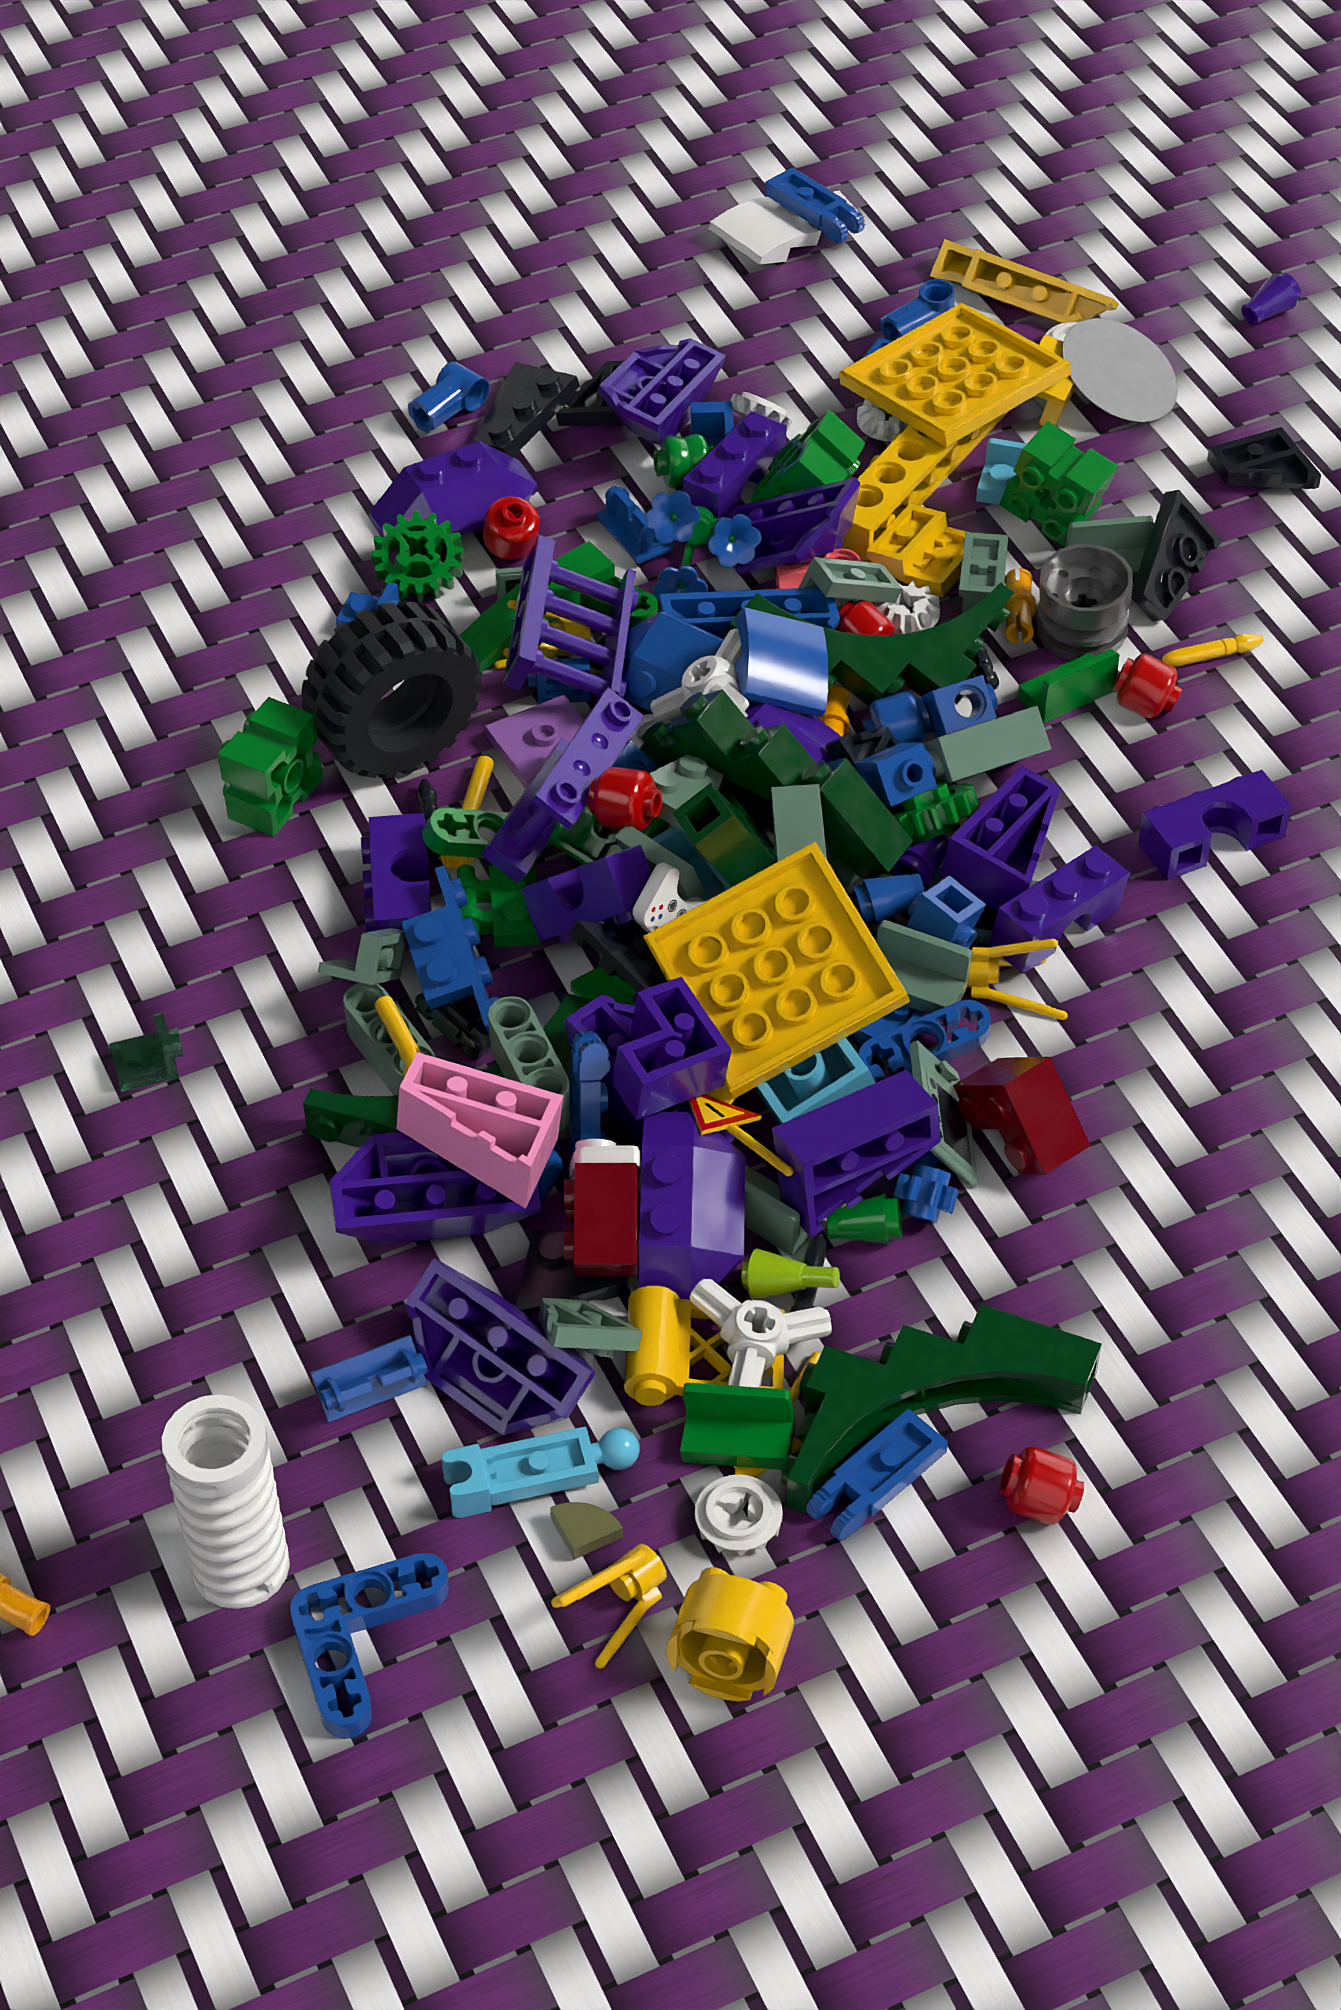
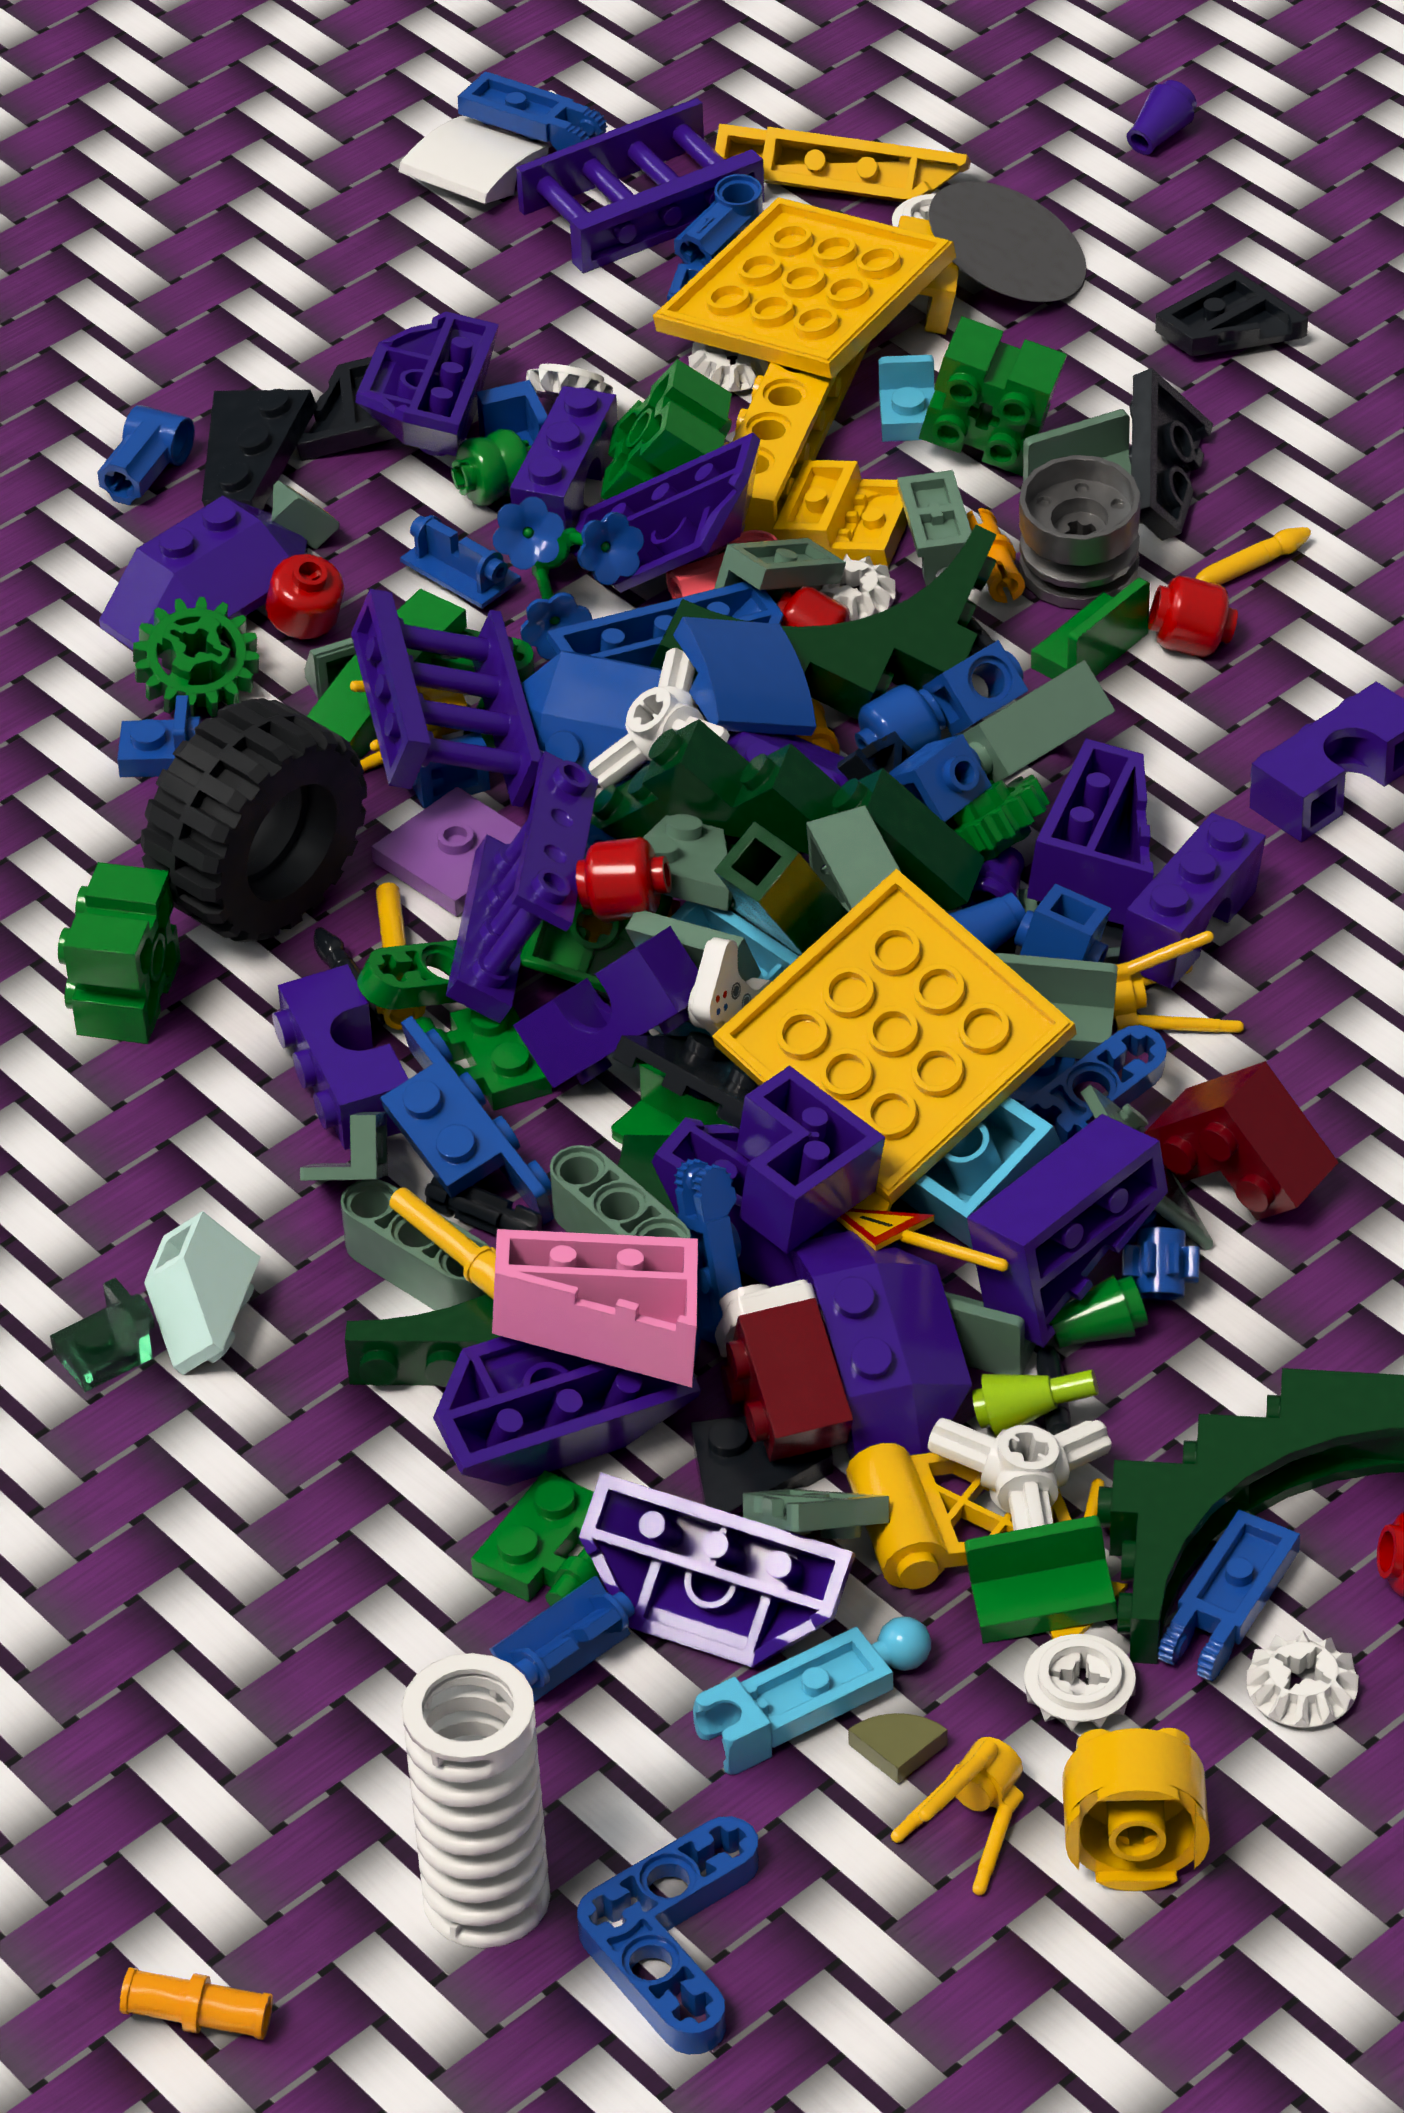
camera: 15 degrees left, 5 degrees down
none -> light aqua slope [144,1211,260,1375]
none -> sand green slope [272,480,340,549]
none -> green plate [471,1470,600,1606]
none -> dark purple fence [516,98,765,274]
none -> white gear [1246,1630,1359,1728]

